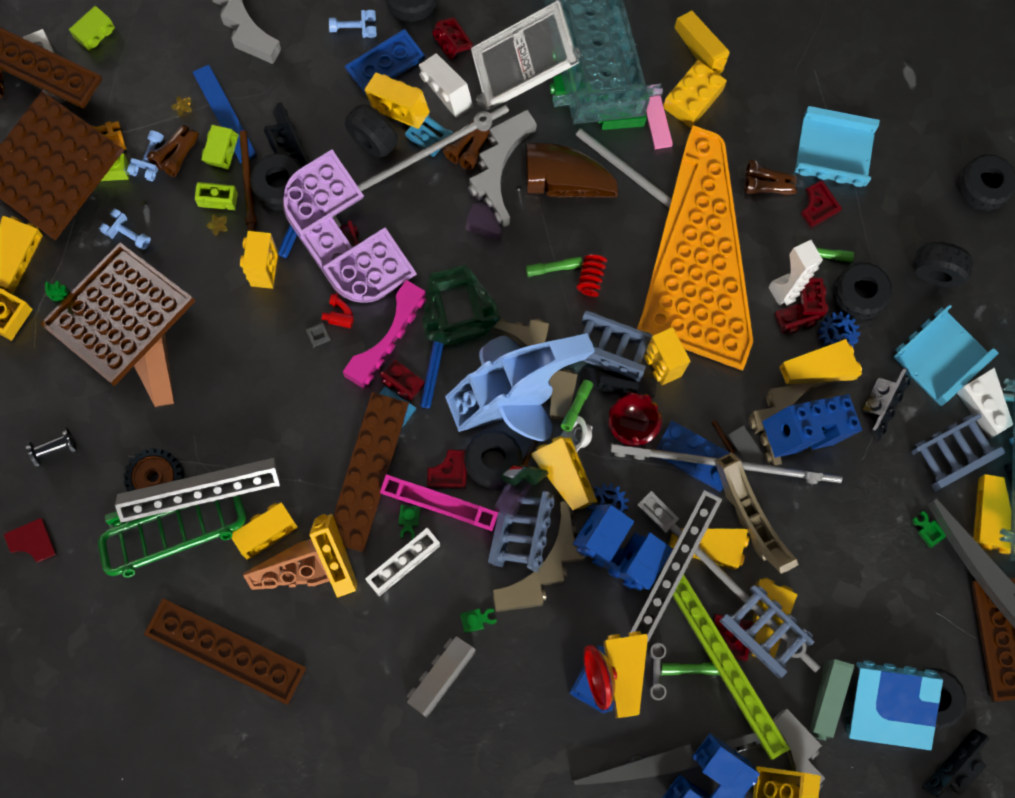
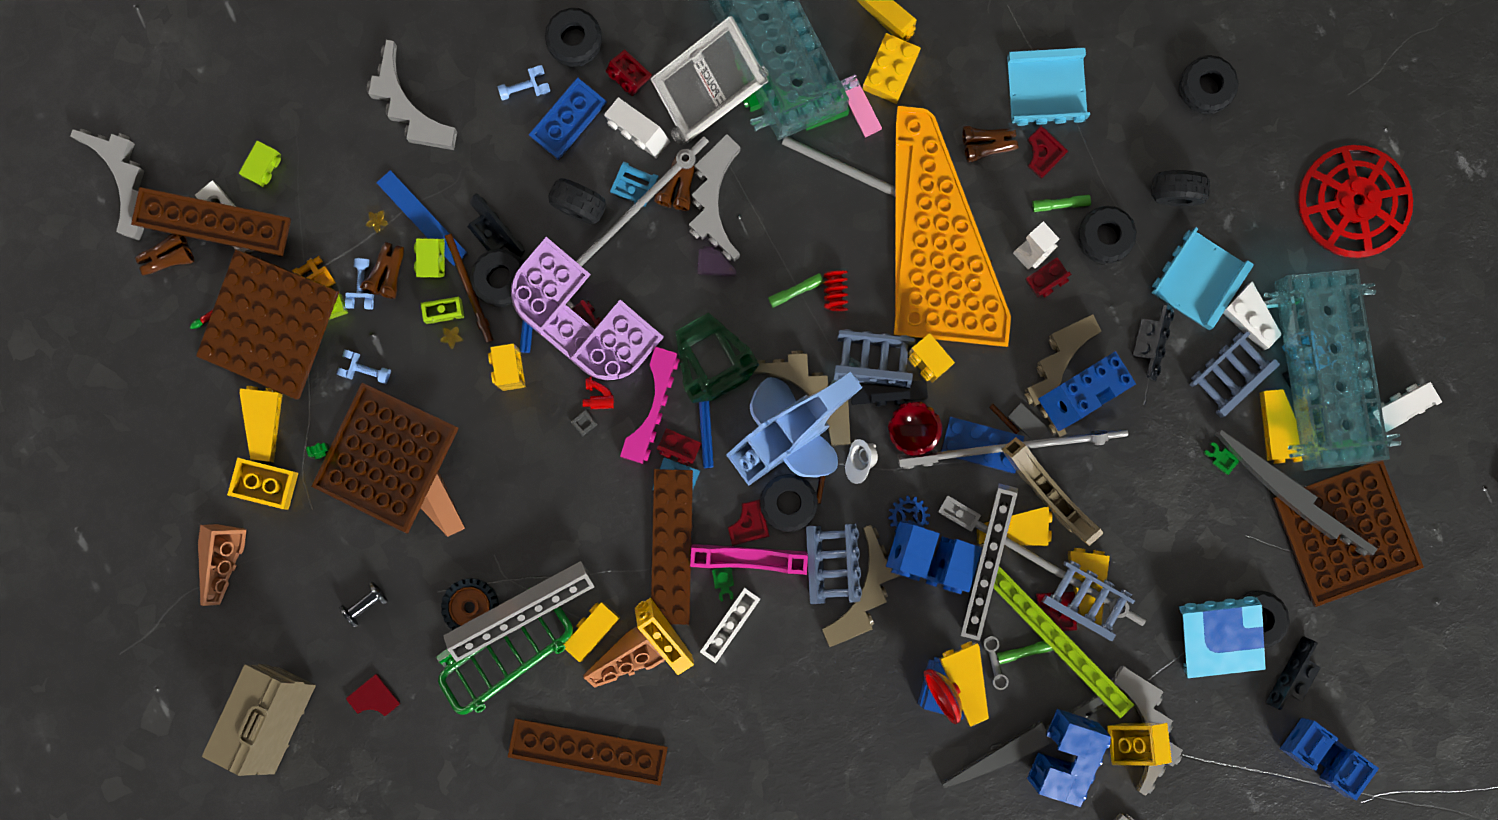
camera: 10 degrees left, 10 degrees up
yellow brick [364,73,430,129] -> none
light grey slope [406,636,476,718] -> none
green plate [460,609,497,633] -> none
clear purple slope [495,476,532,519] -> none
clear green slope [501,464,549,486] -> none
reddish brown panel [526,143,618,197] -> none
yellow slope [531,436,597,511] -> none
bright green piece [561,380,593,432] -> none
yellow slope [779,339,862,385] -> none
dark red bracket [800,278,828,319] -> none
sand green slope [809,659,854,741] -> none
blue gear [818,312,861,347] -> none

